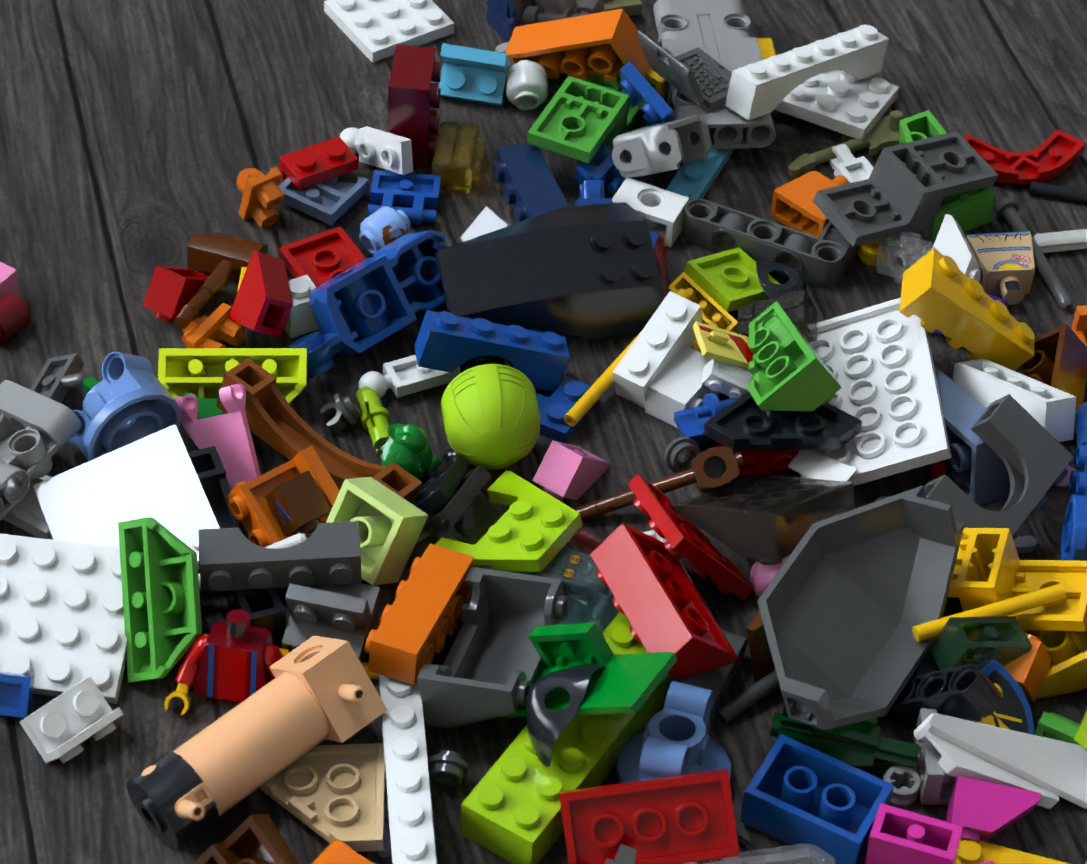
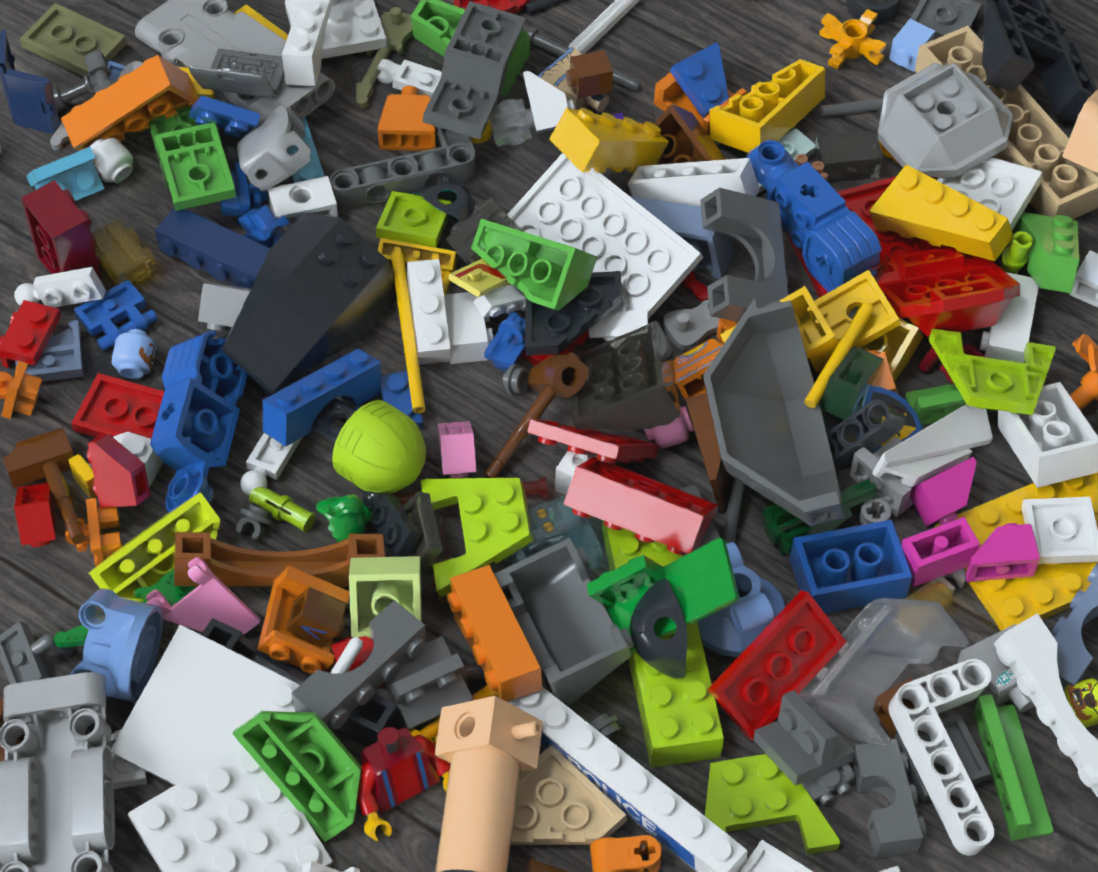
camera: 40 degrees left, 10 degrees up
none -> reddish brown brick [566,50,613,99]

